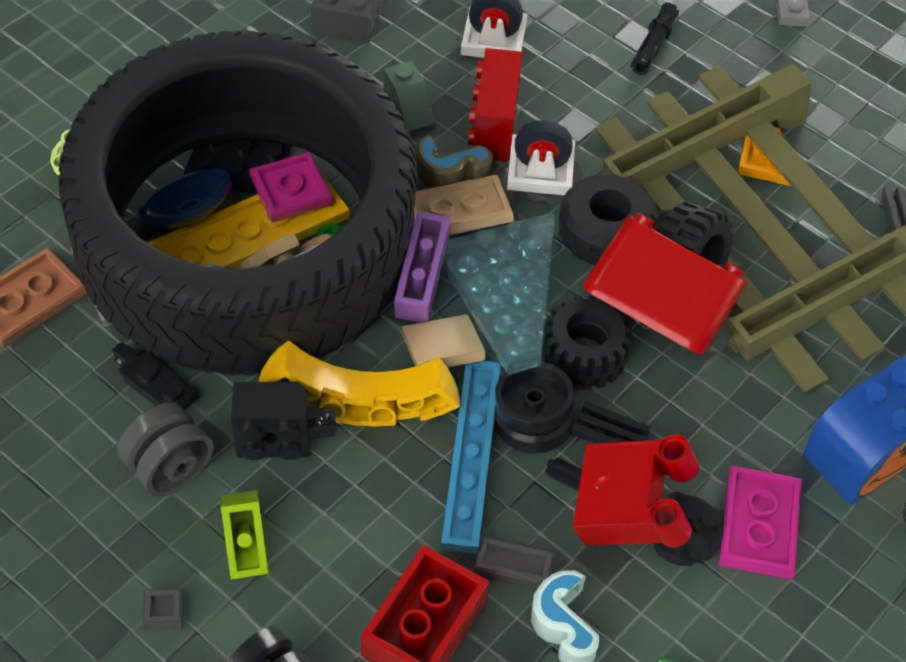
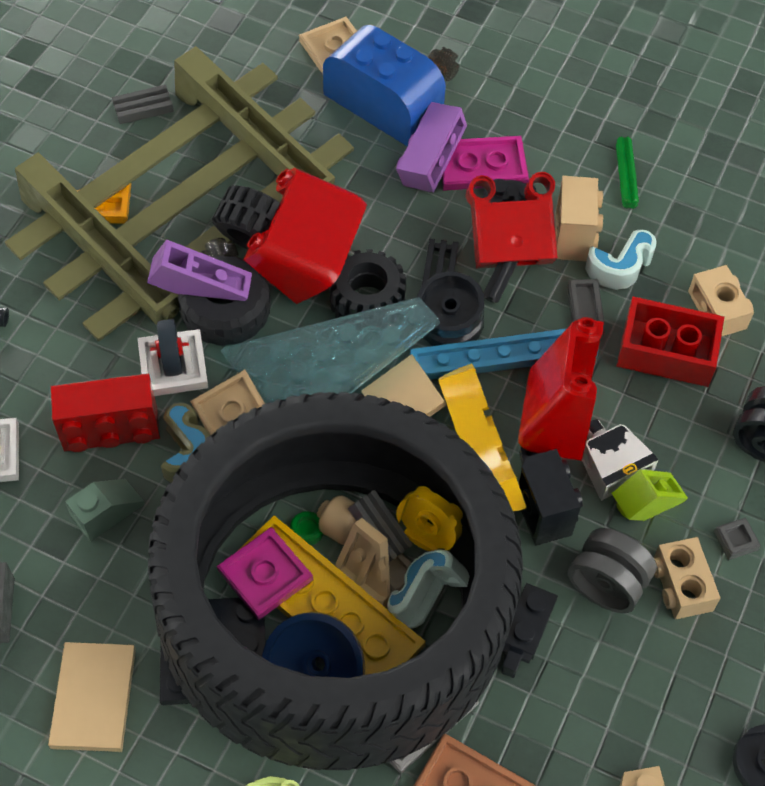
camera: 105 degrees left, 5 degrees up
none -> medium lavender slope [147,239,252,301]
none -> medium lavender brick [396,102,467,193]
none -> red windscreen [518,317,604,461]
none -> tan brick [555,176,603,261]
none -> white torso [582,419,658,501]
none -> tan brick [654,537,721,620]

